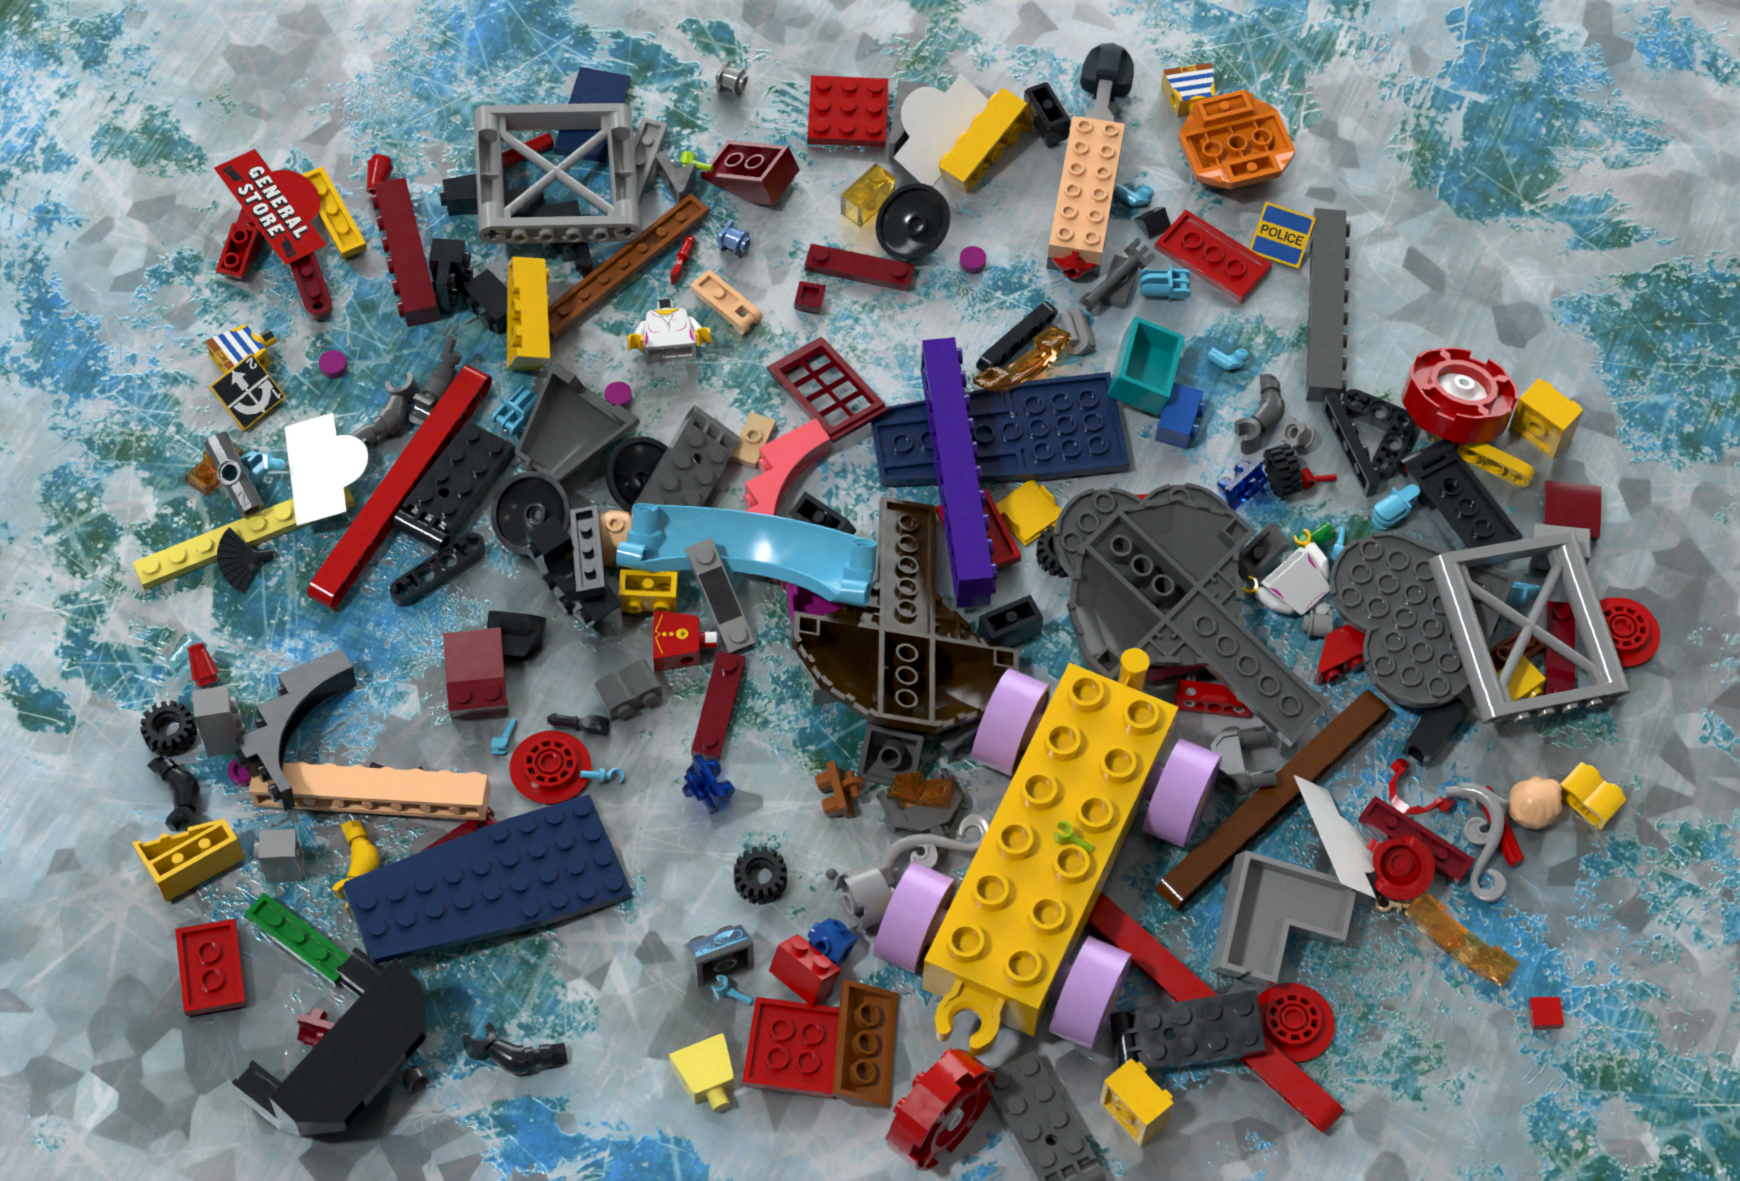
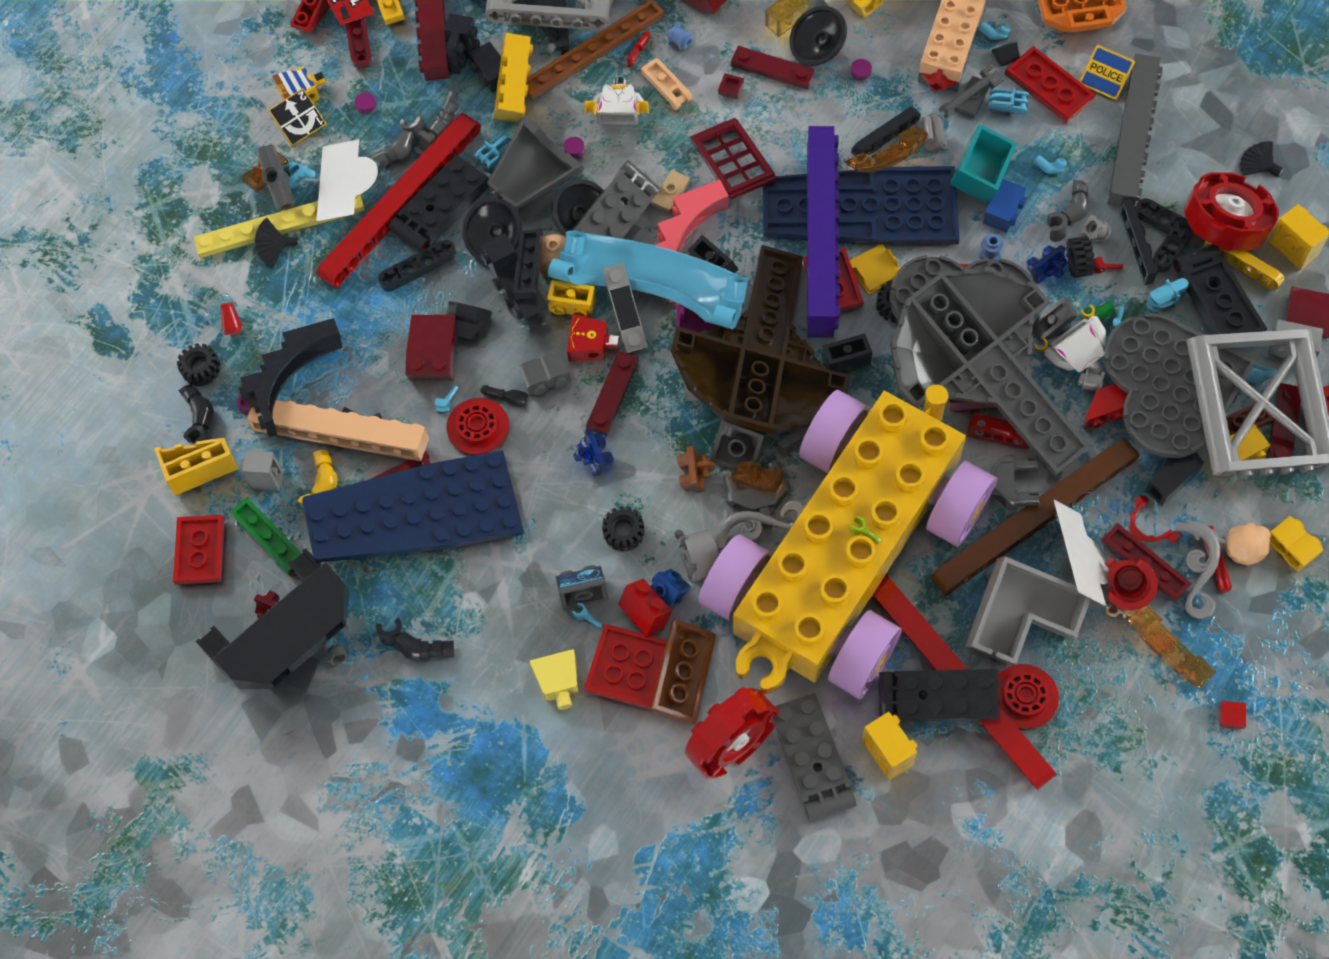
camera: 15 degrees right, 5 degrees up
light grey wedge [192,686,247,757] -> none
medium azure hand [580,768,625,783] -> none
none -> medium blue brick [979,234,1004,260]
none -> black hand [1240,141,1284,175]

